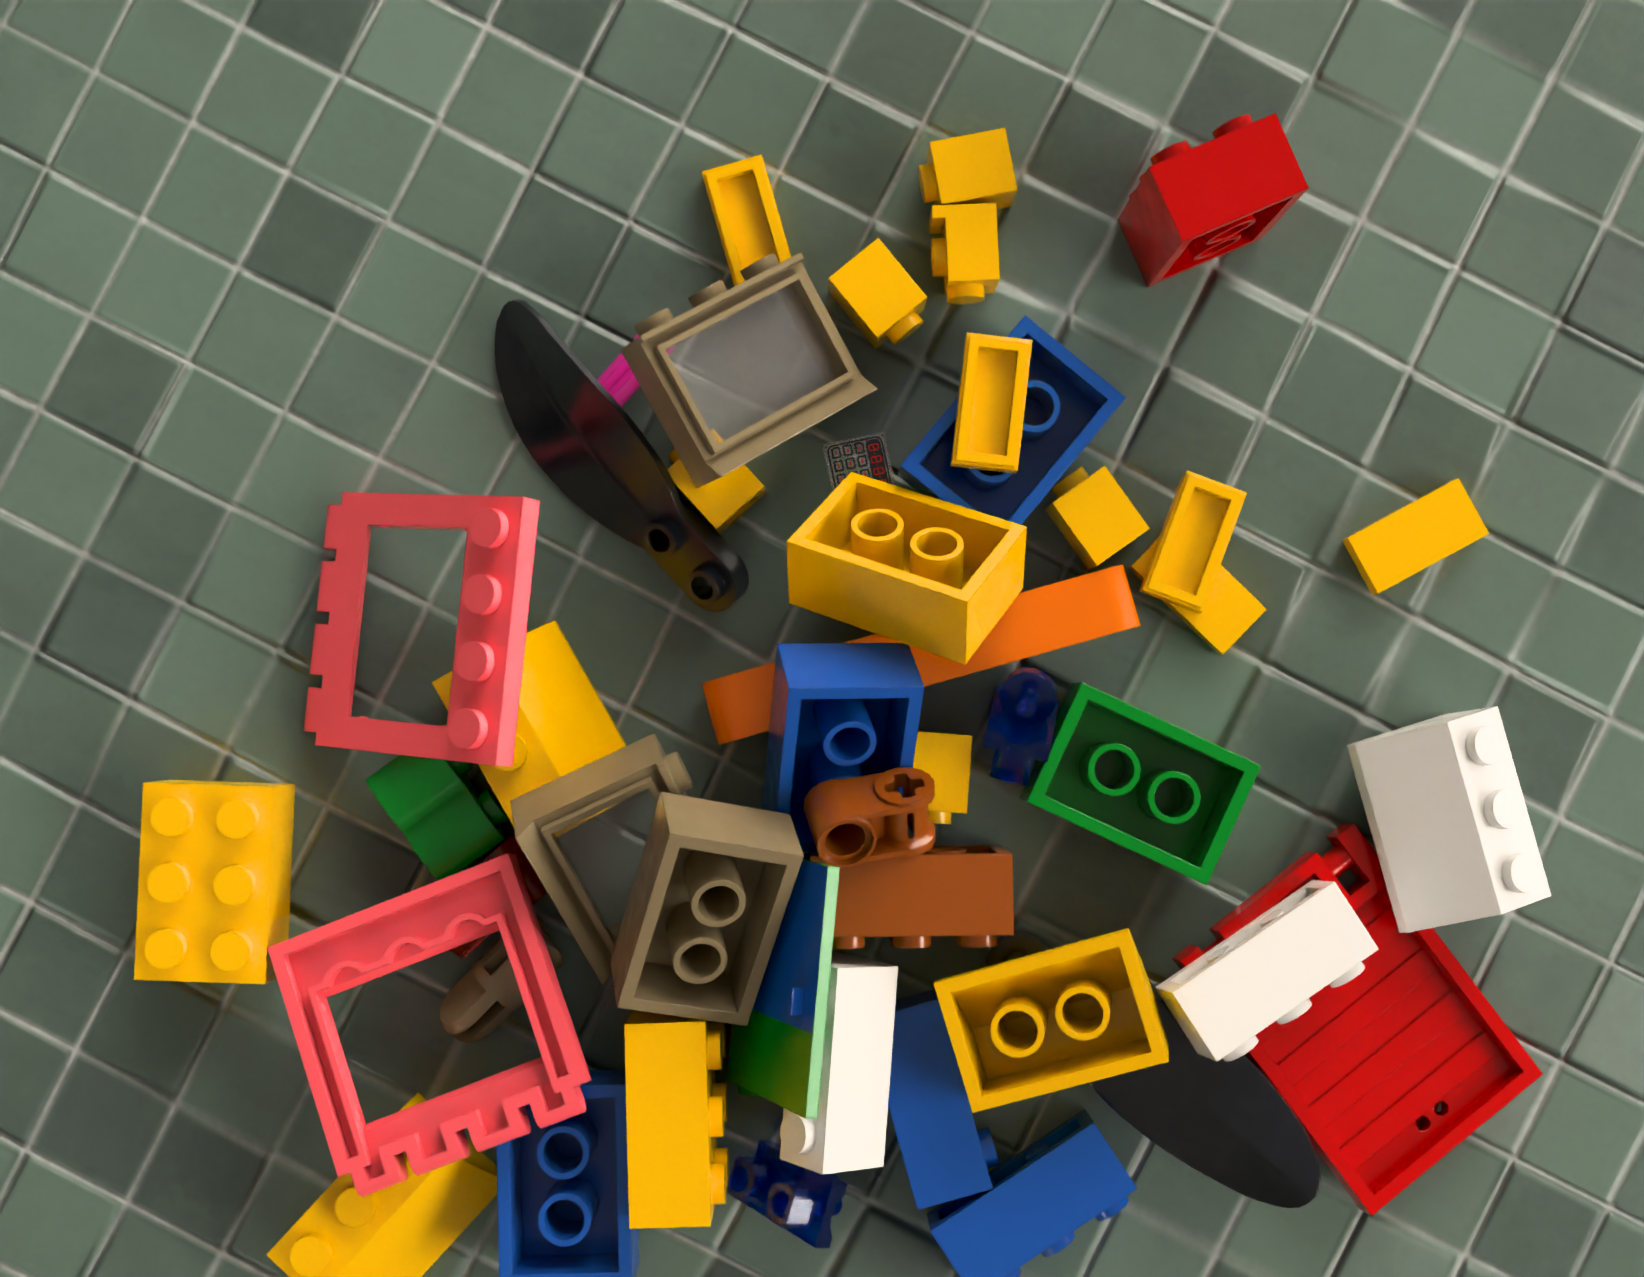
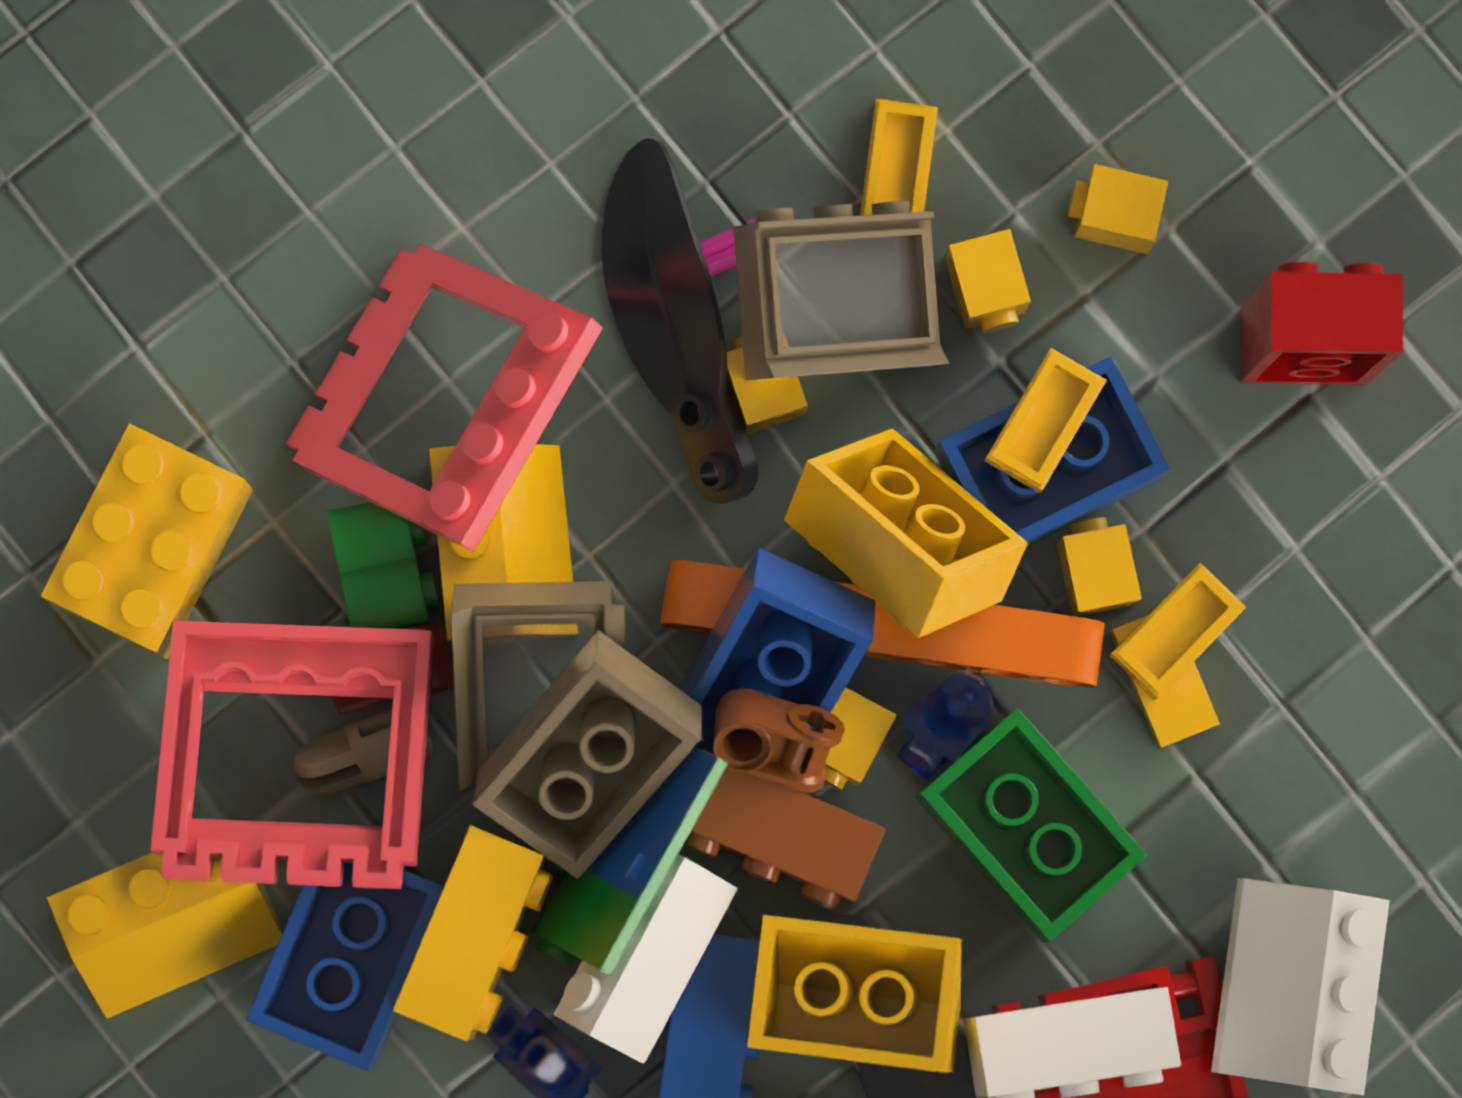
camera: 15 degrees right, 5 degrees down
tile [822,432,895,492] -> none
yellow brick [929,203,1000,304] -> none
yellow tile [1342,478,1489,595] -> none

